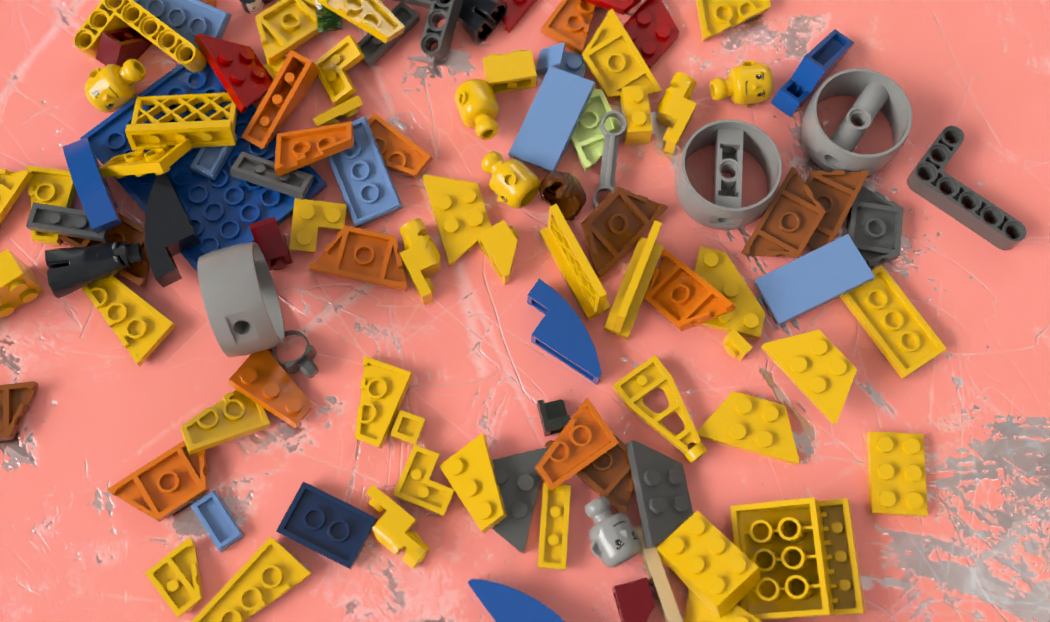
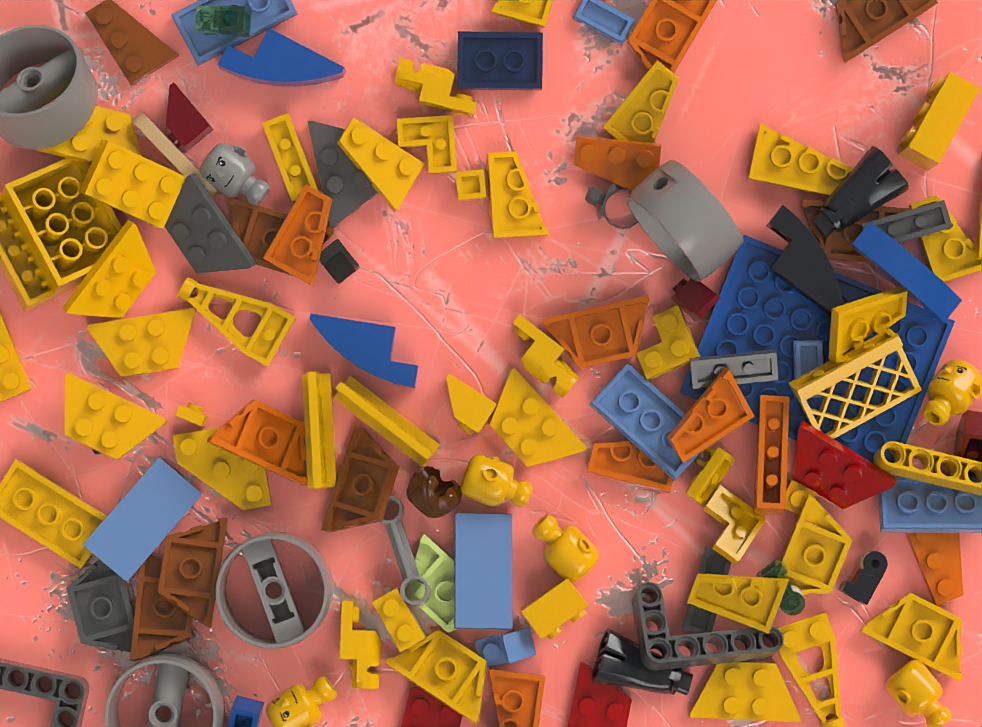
camera: 155 degrees right, 15 degrees up
none -> yellow wing [62,219,157,318]

